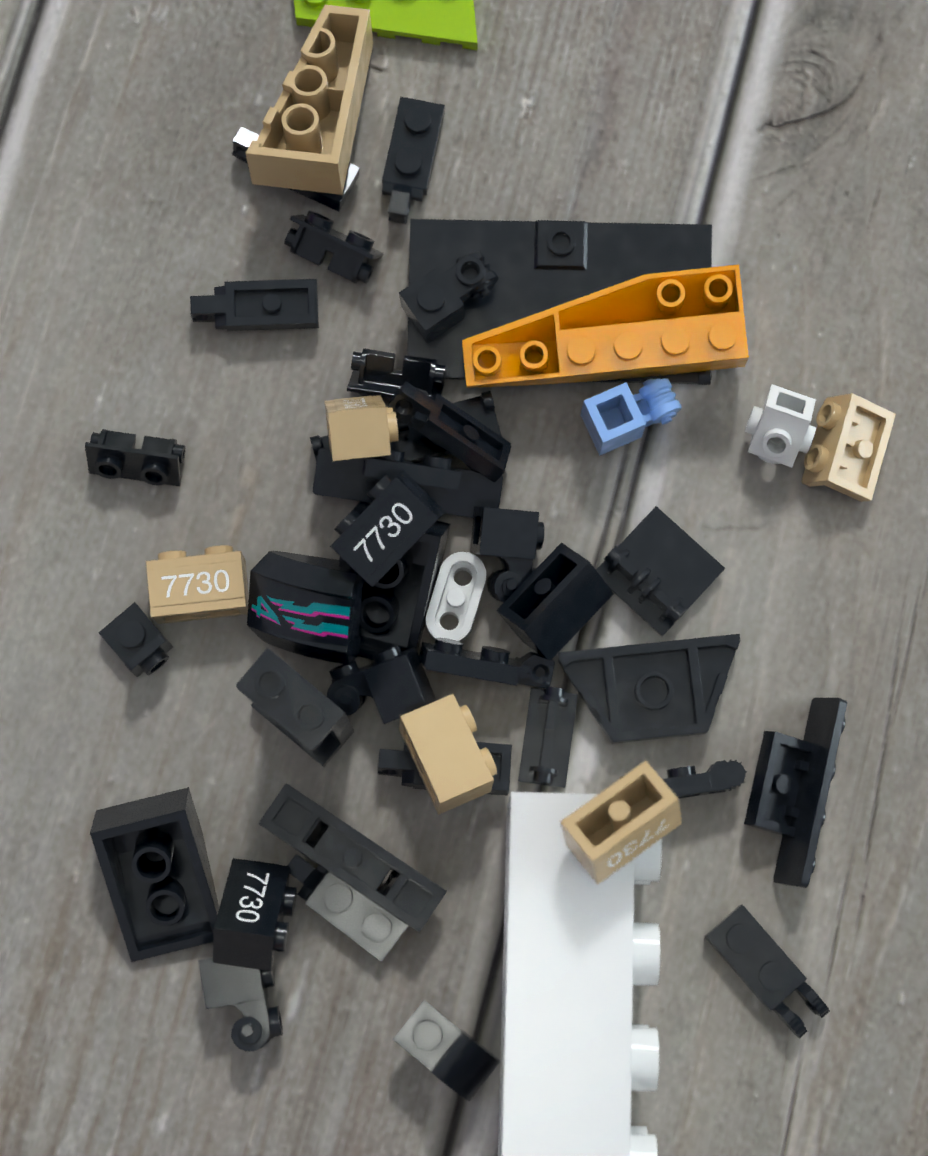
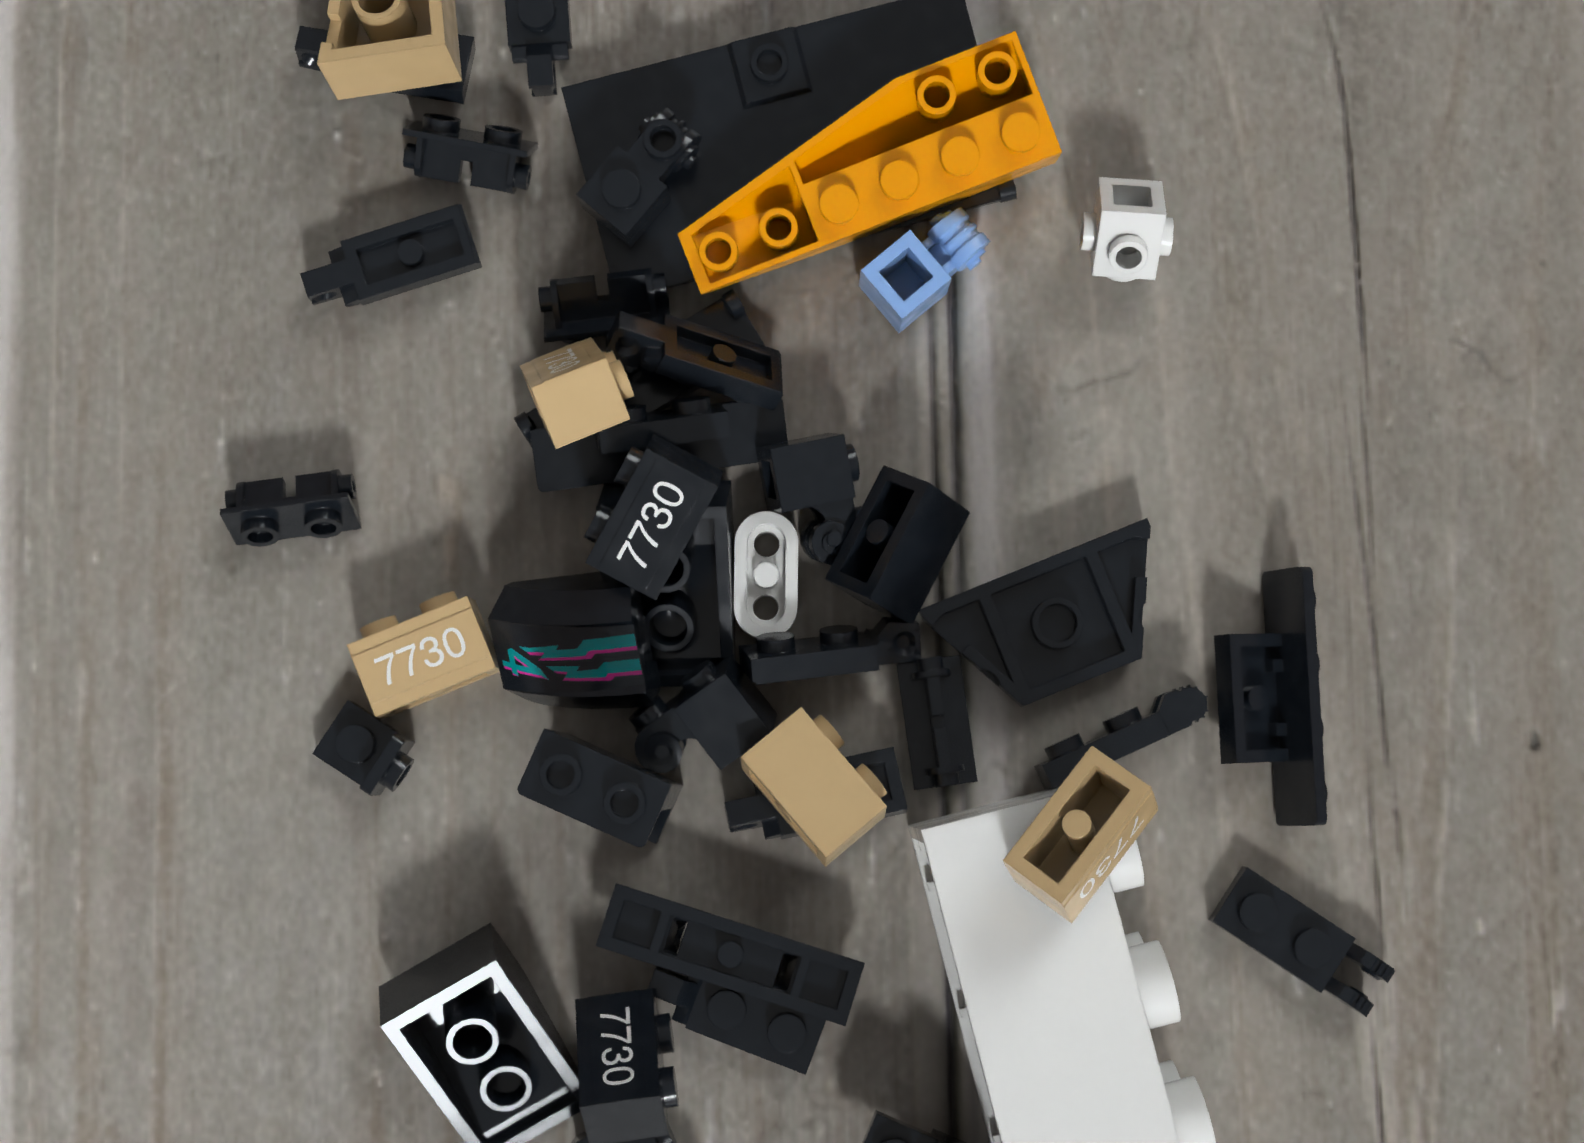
camera: 15 degrees left, 5 degrees up
black hinge [596,506,725,637] -> none
tan bracket [802,393,896,502] -> none

